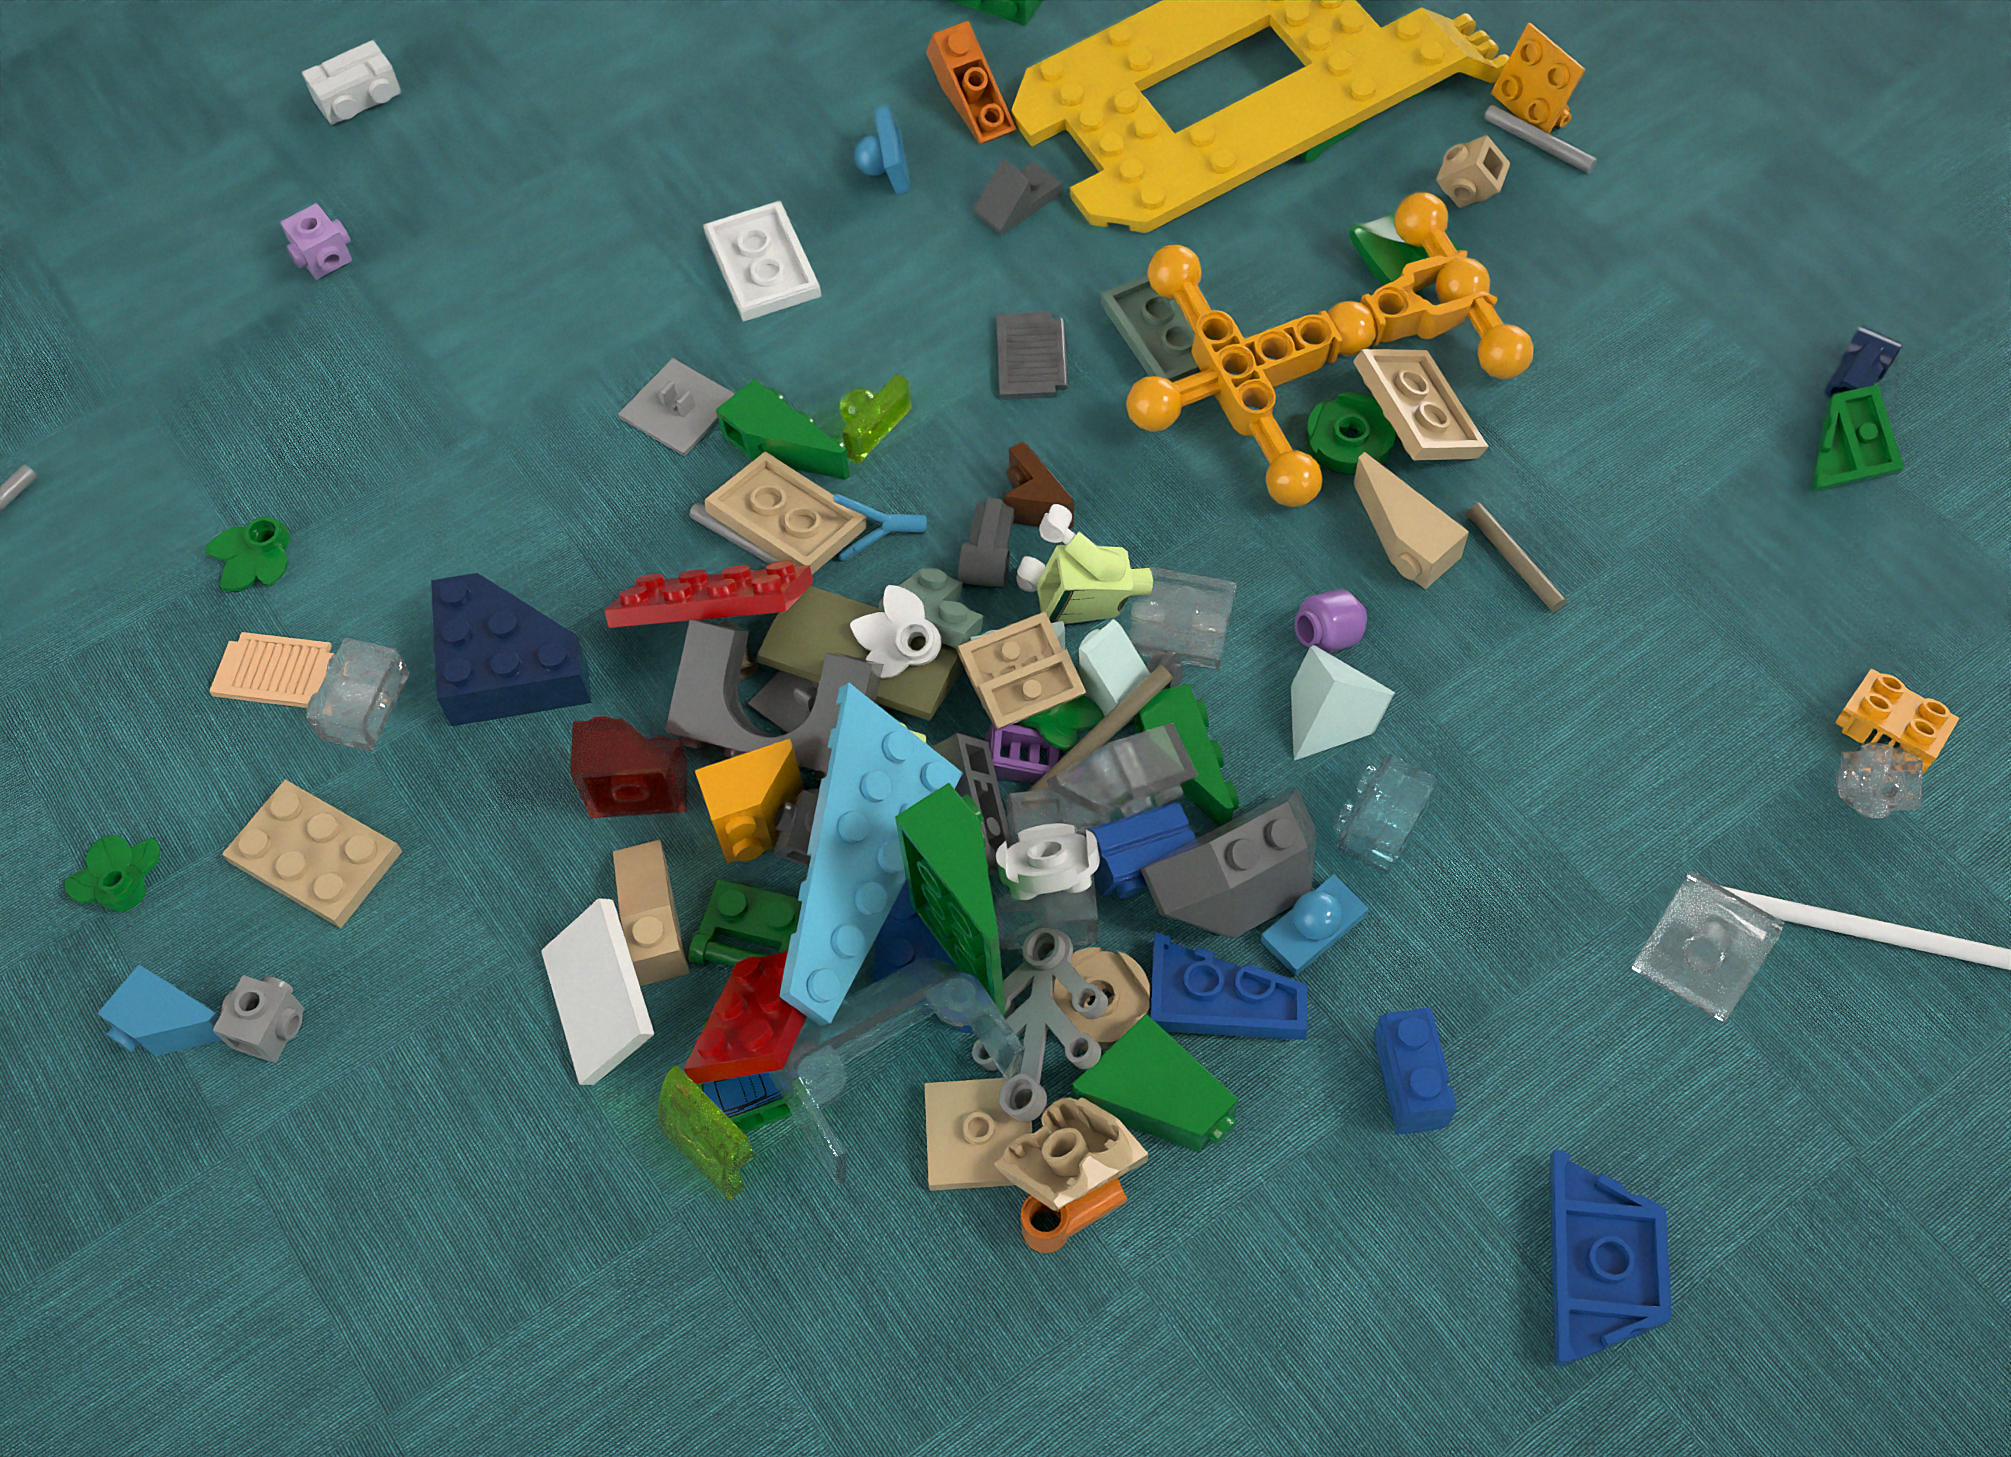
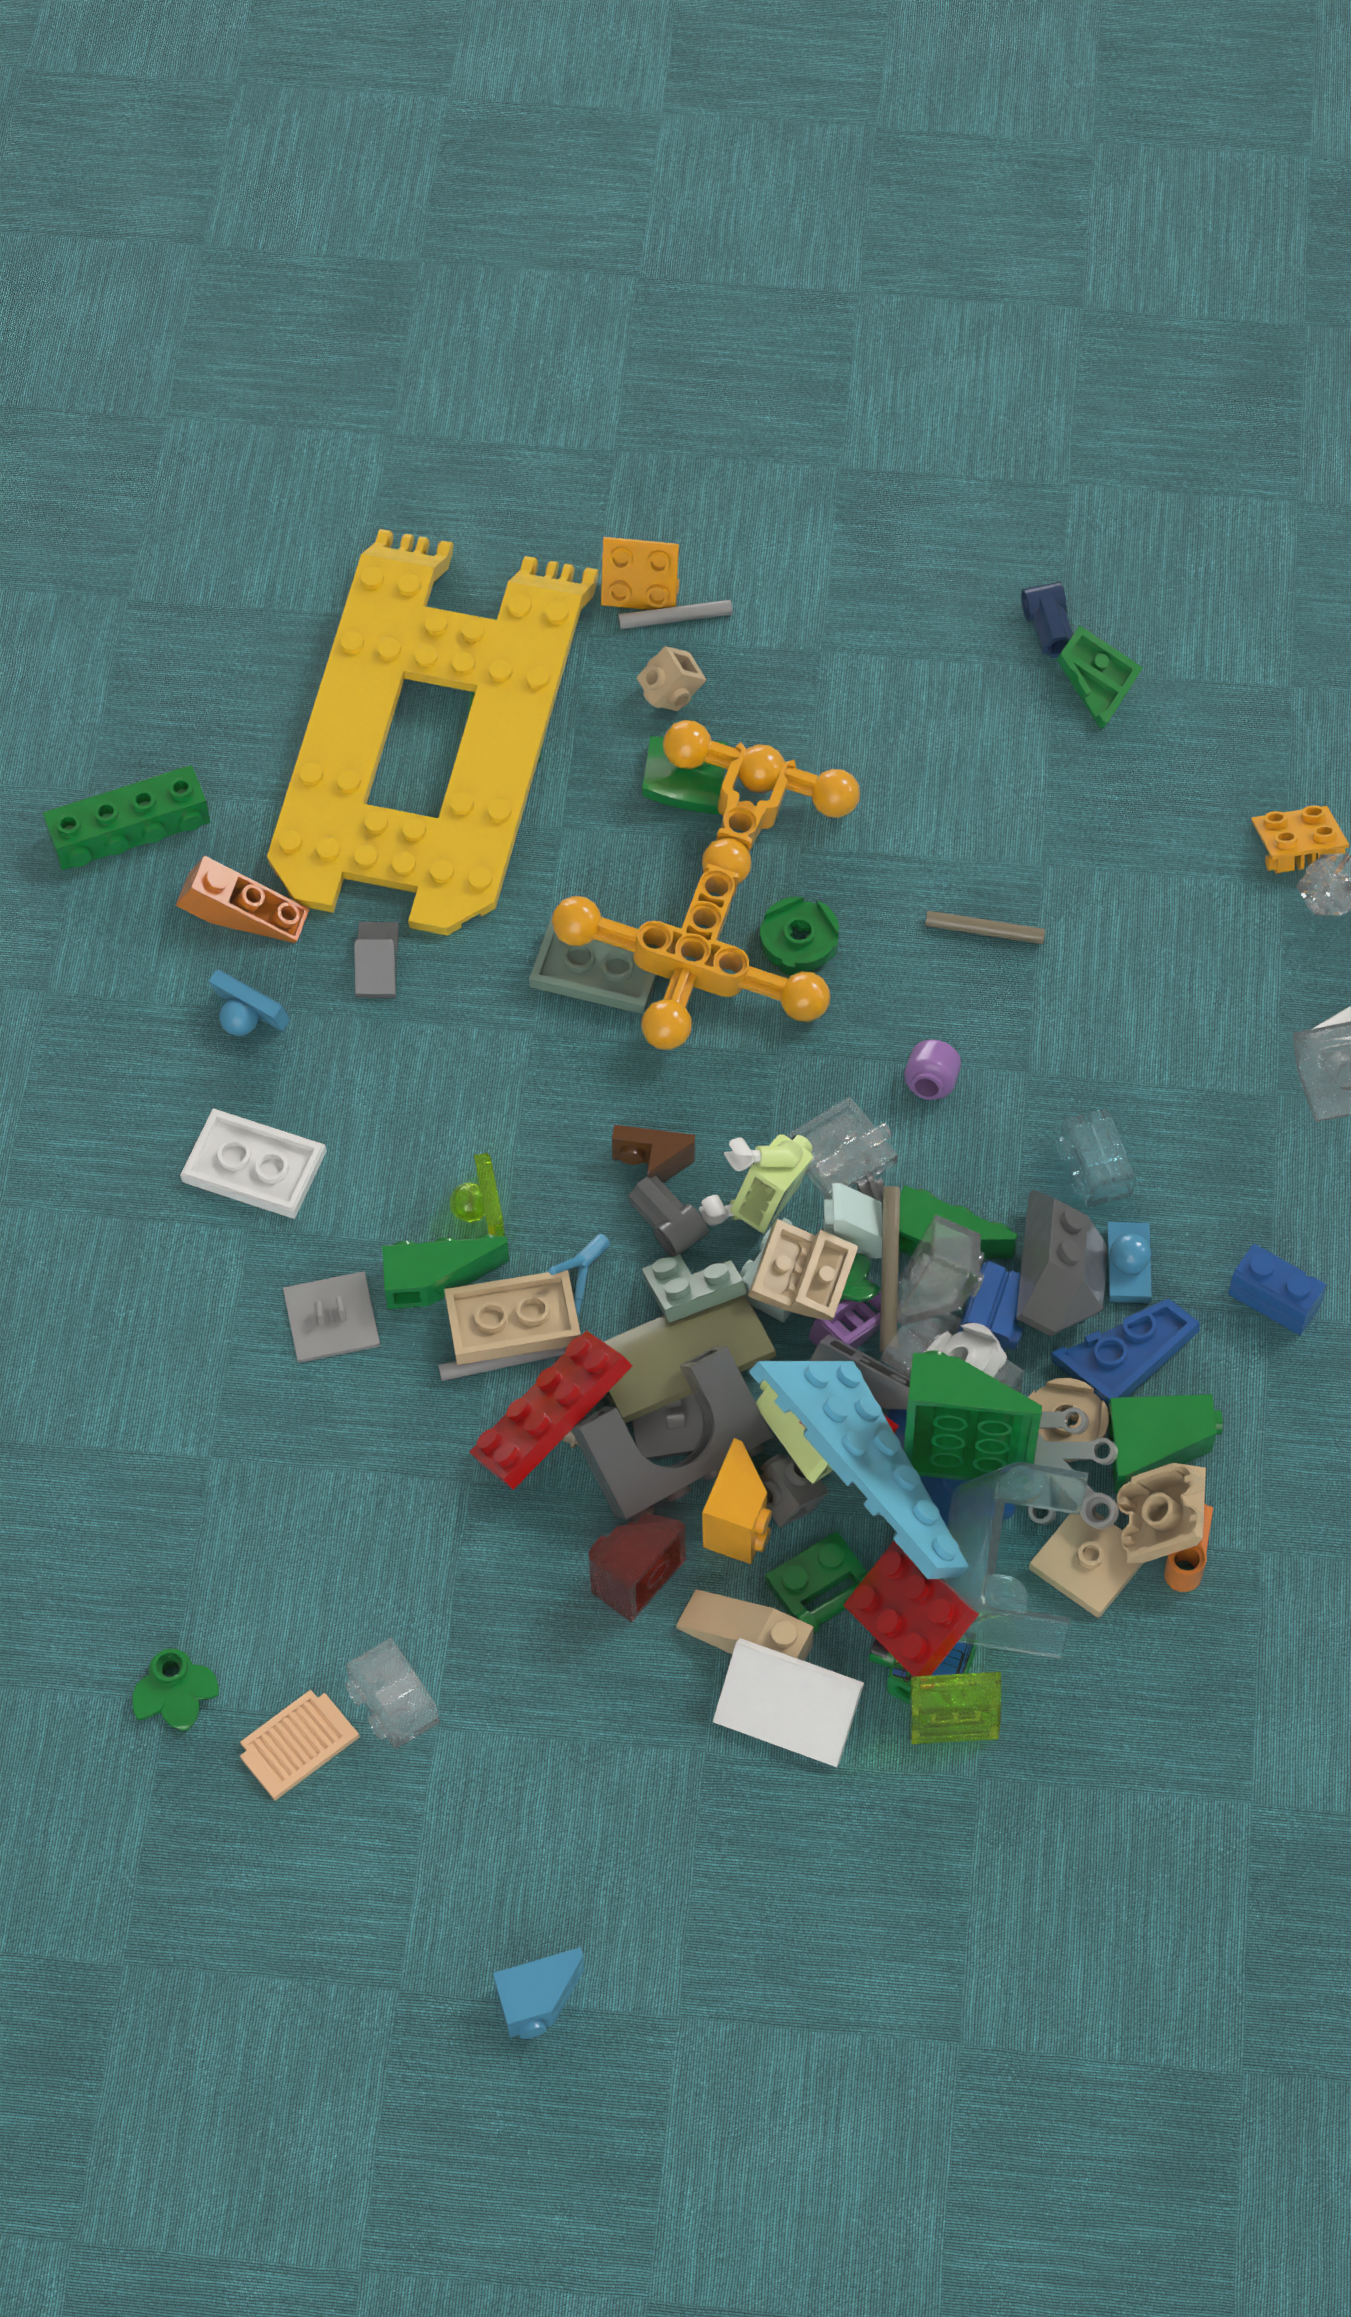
camera: 50 degrees left, 0 degrees up
green plate [64,835,161,912] -> none
light grey brick [212,975,305,1063] -> none
tan plate [222,779,402,929] -> none
dark blue brick [431,573,592,726] -> none
white plate [850,585,941,679] -> none
flat silver window [996,312,1068,400] -> none
light aqua slope [1291,645,1395,761] -> none
tan plate [1353,349,1488,460] -> none
tan slope [1353,452,1469,590] -> none

